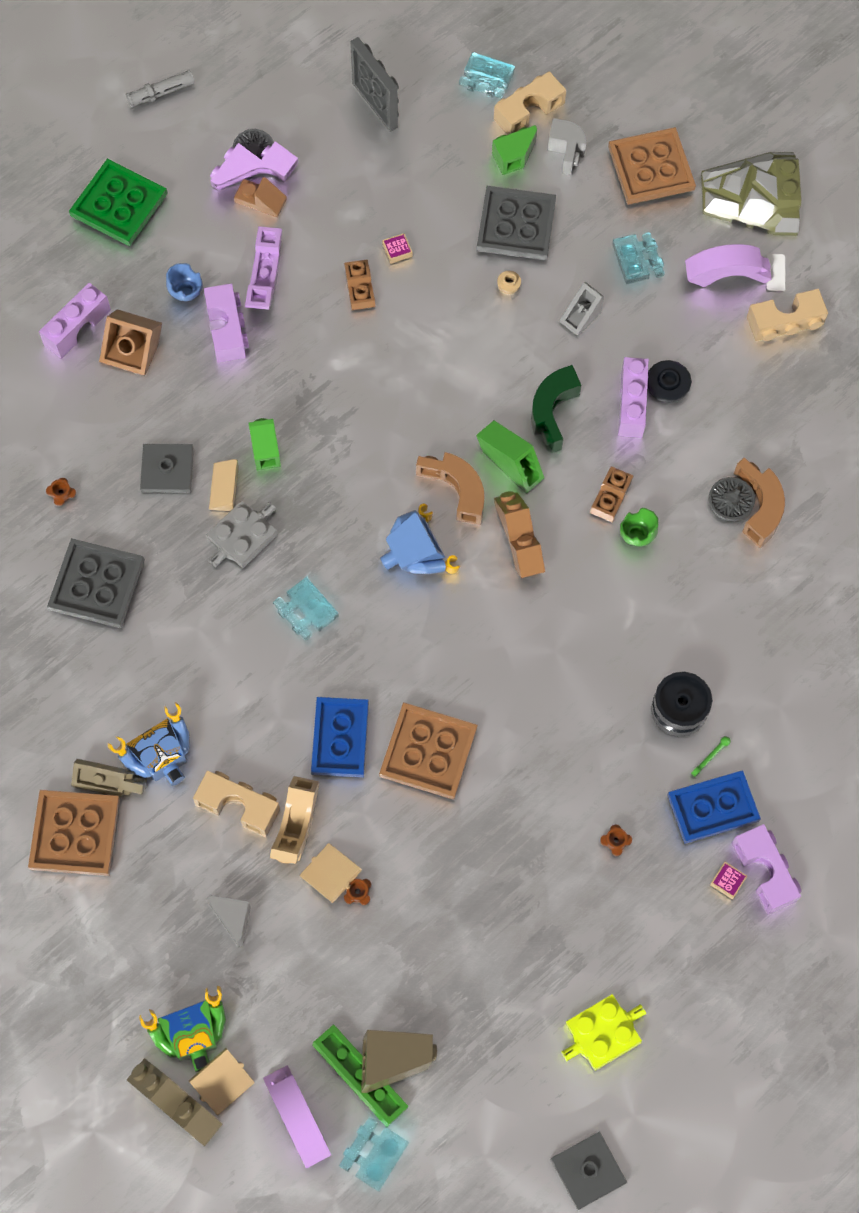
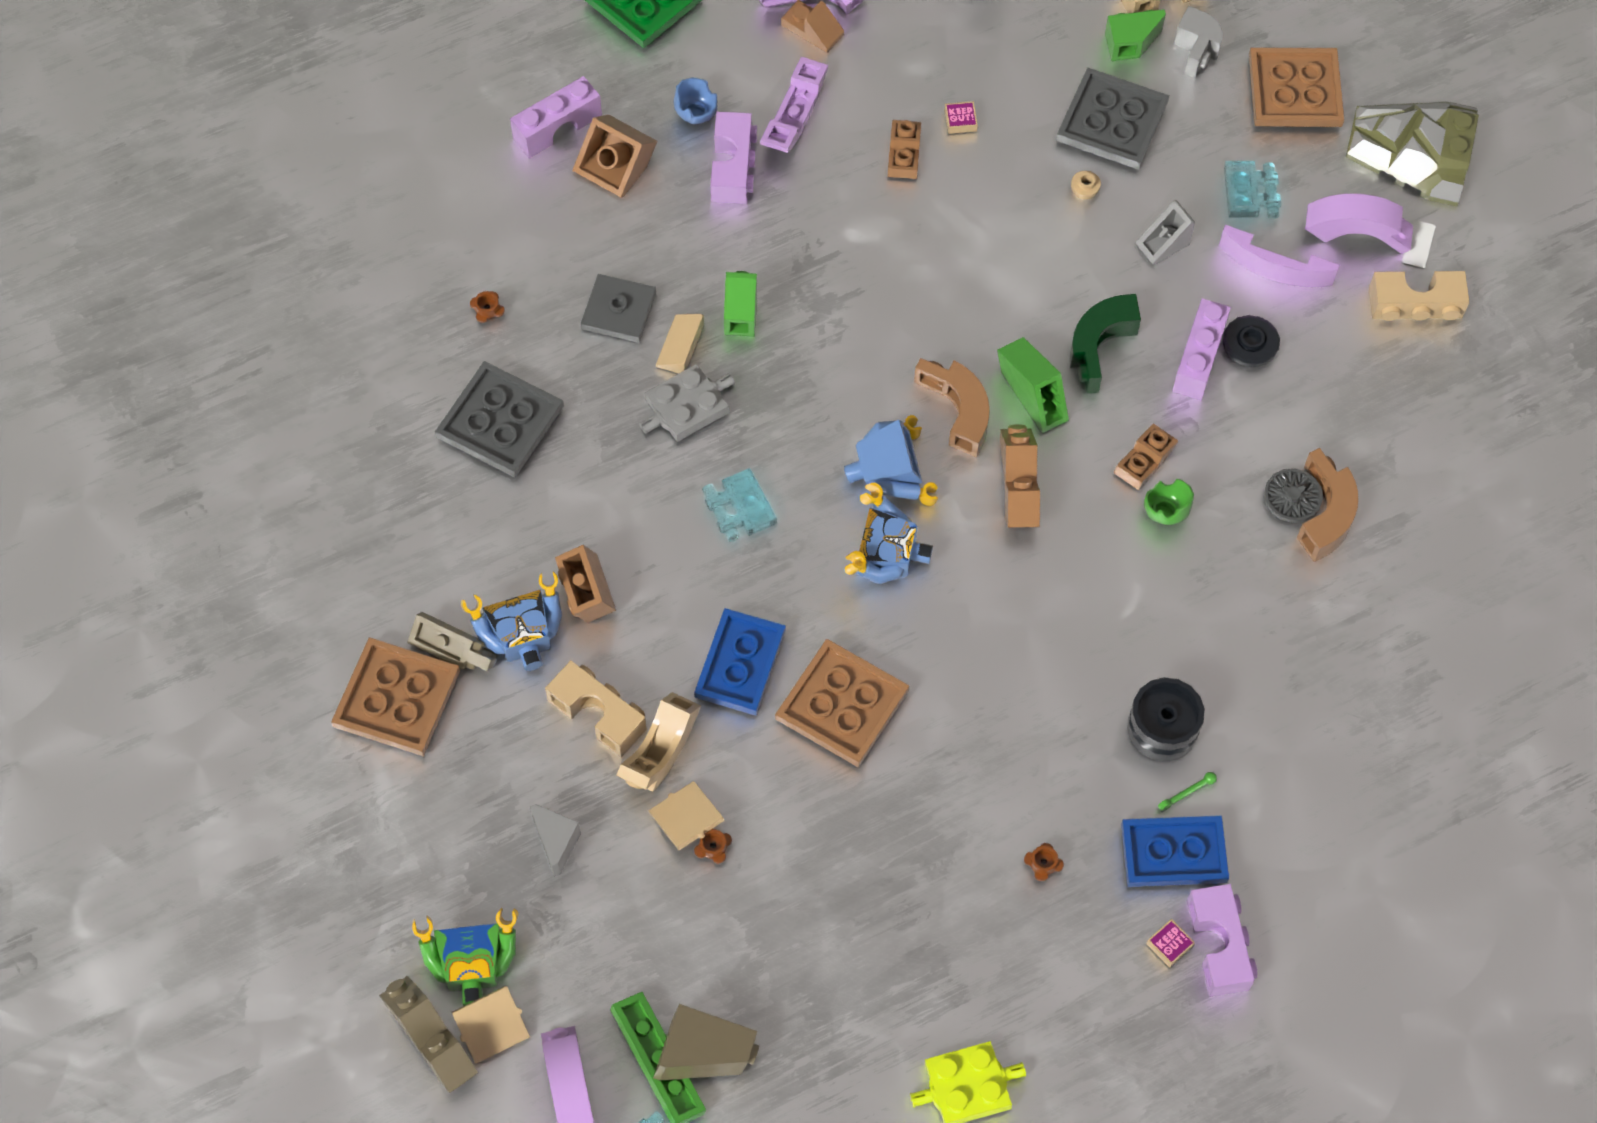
camera: 15 degrees right, 5 degrees down
none -> medium nougat brick [555,545,616,623]
none -> torso [845,483,933,584]
none -> lavender slope [1219,225,1340,287]

